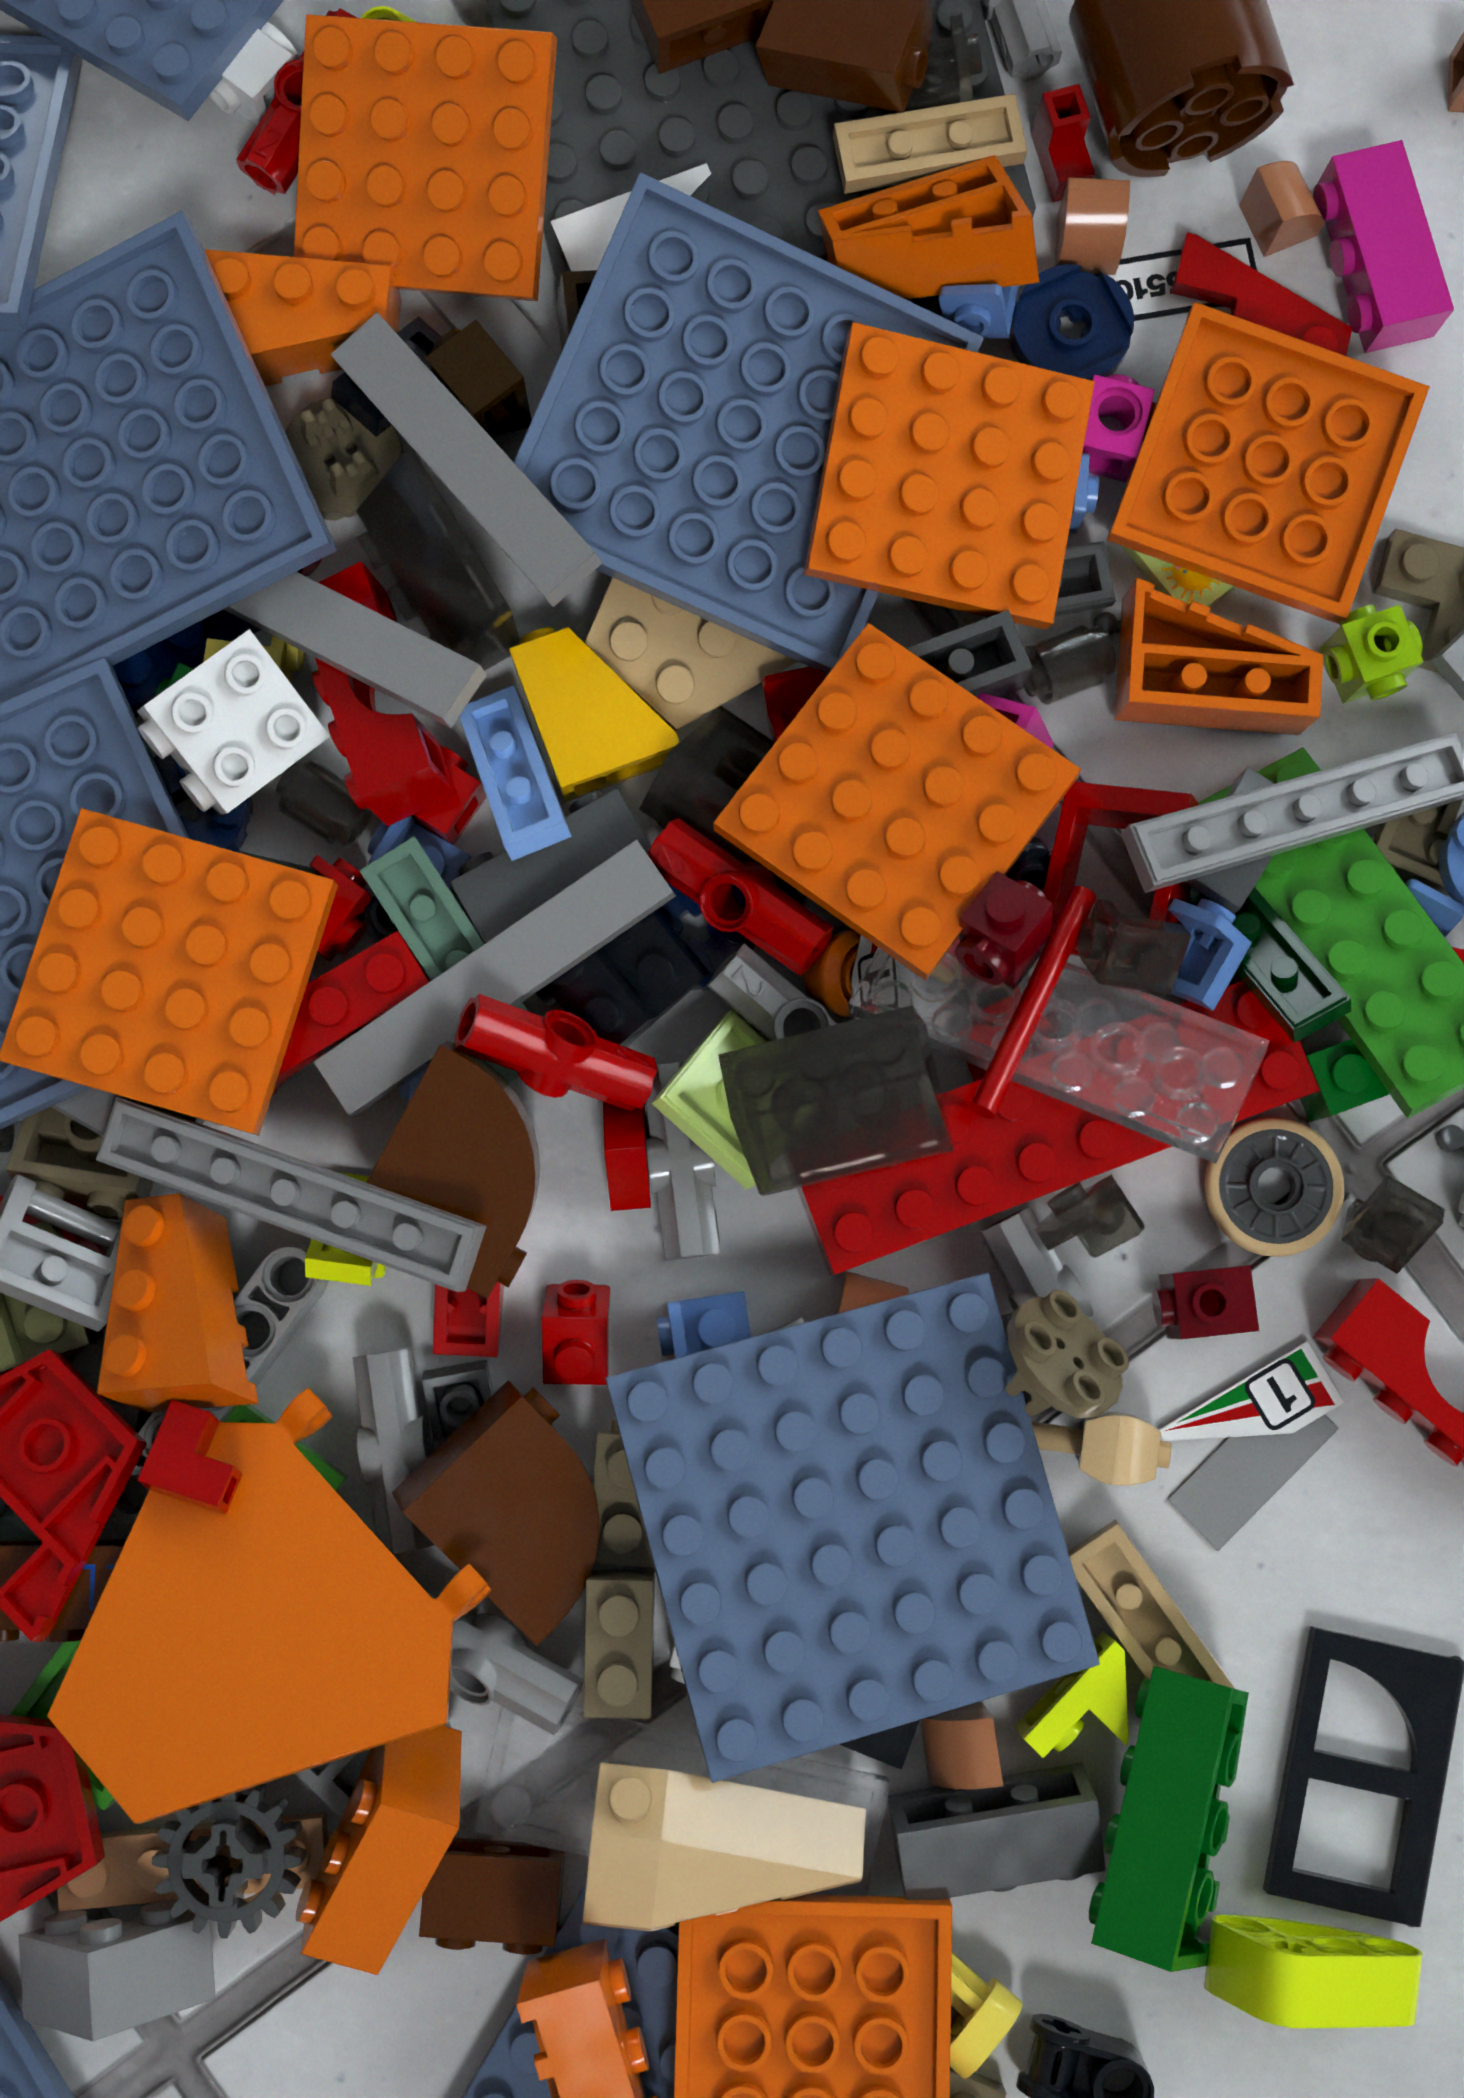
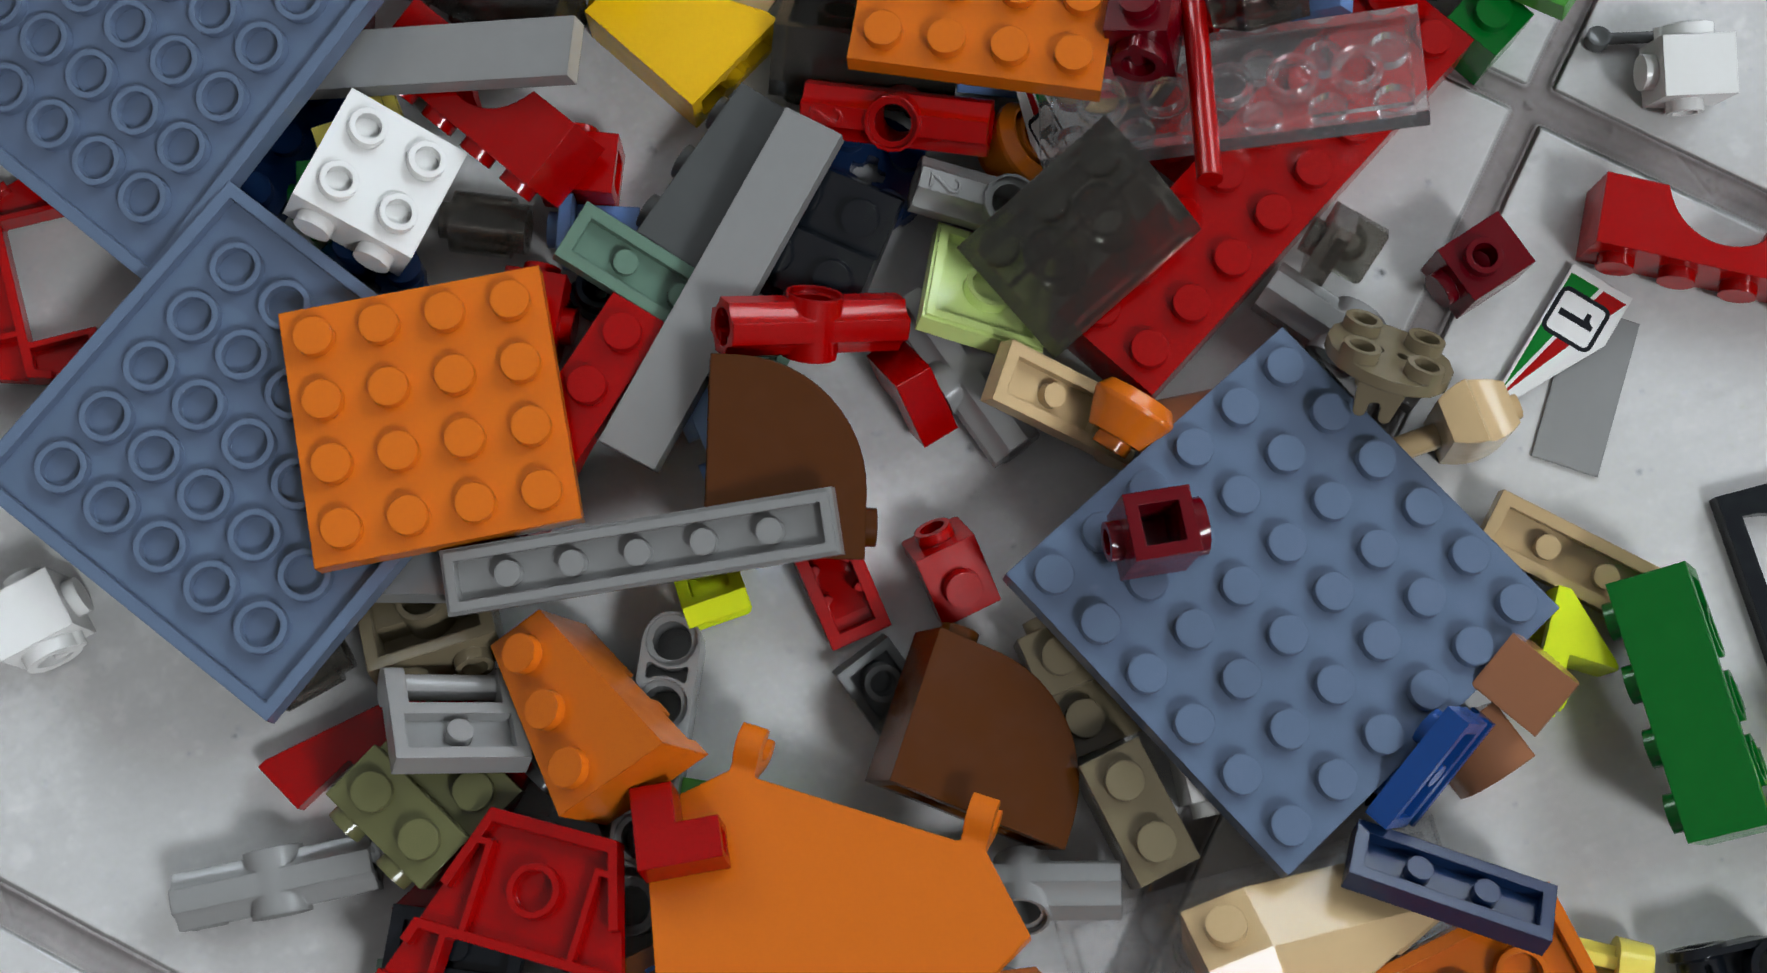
camera: 25 degrees left, 5 degrees down
light grey piece [352,1348,435,1554] -> none
light blue plate [459,685,572,861] -> none
medium blue bracket [657,1291,751,1358] -> none
dark grey brick [887,1762,1106,1900] -> none
dark grey wheel [1204,1117,1344,1257] -> none
clear smoke bracket [1341,1175,1445,1274] -> none
none -> tan plate [980,339,1136,470]
none -> orange cone [1088,376,1173,459]
none -> dark red brick [1101,484,1212,581]
none -> dark blue plate [1341,818,1558,956]
none -> blue plate [1365,706,1496,830]
none -> nougat brick [1472,633,1580,737]

